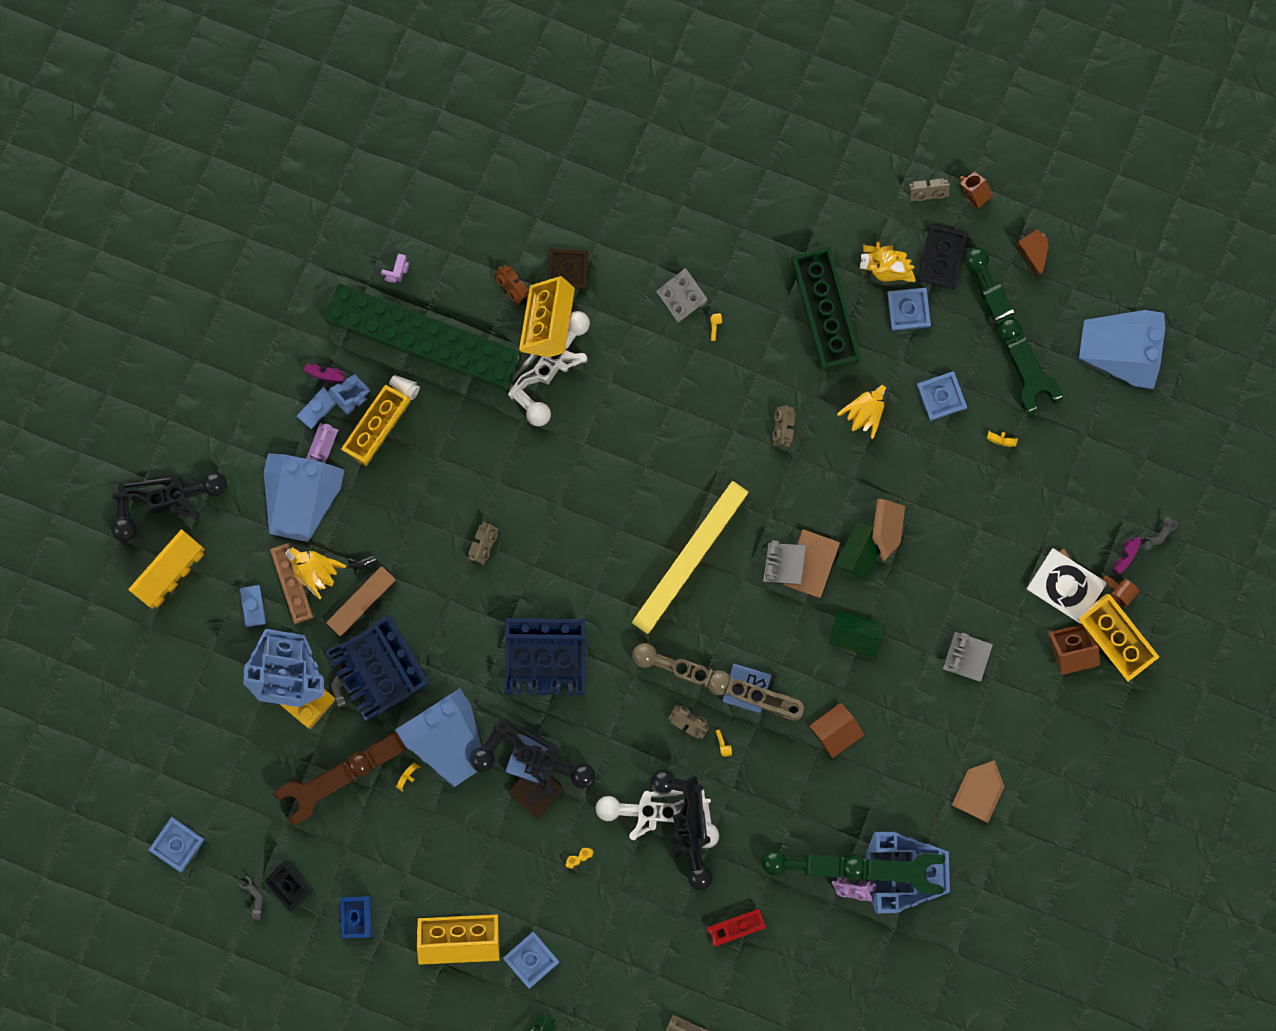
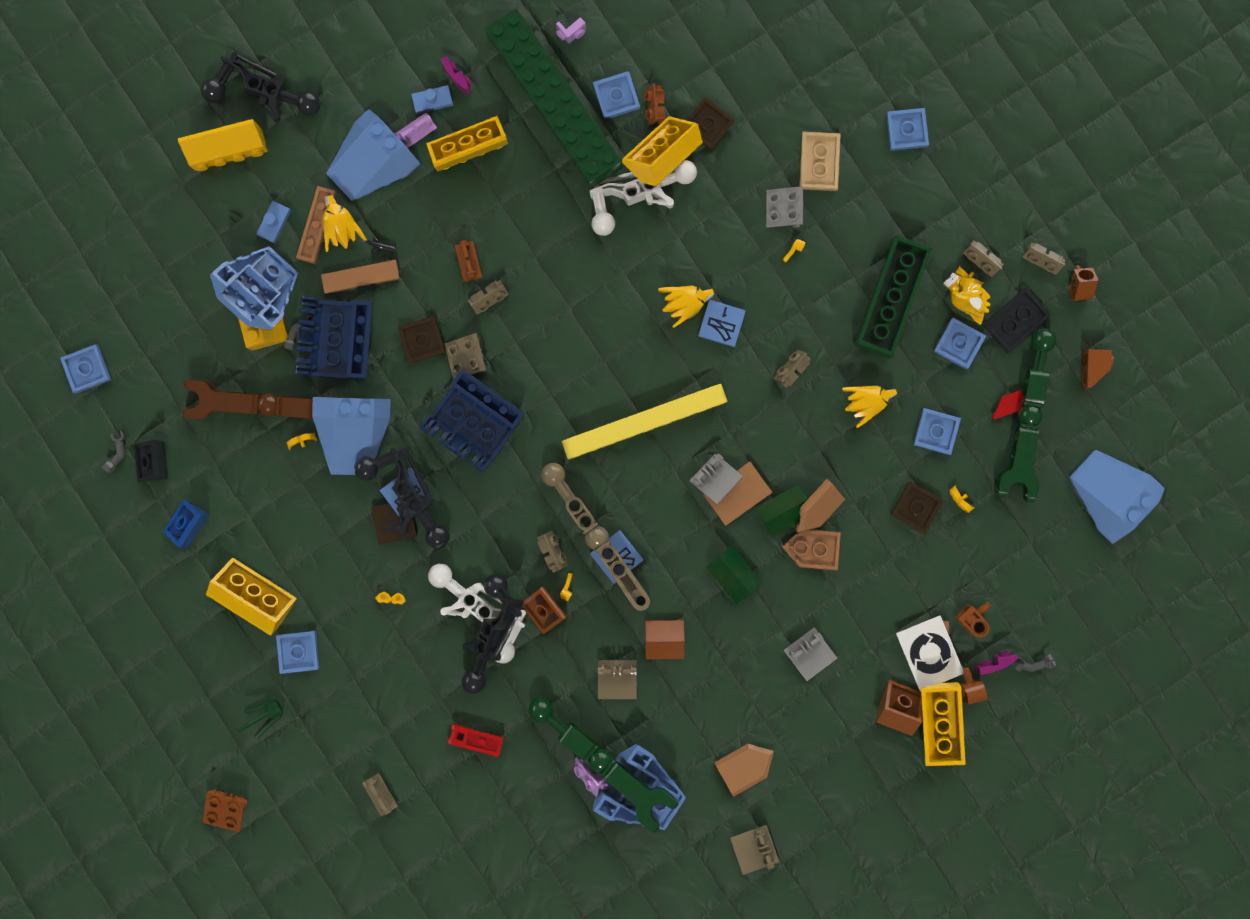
camera: 35 degrees right, 5 degrees up
medium blue cylinder [328,374,370,414] -> none
white cone [389,375,420,400] -> none
none -> dark brown tile [398,316,446,364]
none -> dark tan hinge [445,333,487,380]
none -> dark orange hinge [455,240,482,282]
none -> dark orange slope [522,586,567,634]
none -> medium blue tile [593,71,640,120]
none -> dark tan hinge [598,660,637,699]
none -> yellow piece [658,286,714,328]
none -> medium blue tile [698,299,746,347]
none -> dark tan hinge [730,825,779,875]
none -> medium nougat tile [782,530,841,571]
none -> tan tile [799,132,840,191]
none -> medium blue tile [886,108,929,151]
none -> dark brown tile [891,482,944,534]
none -> dark orange piece [954,602,991,638]
none -> dark tan hinge [962,240,1003,277]
none -> red tile [992,390,1024,420]

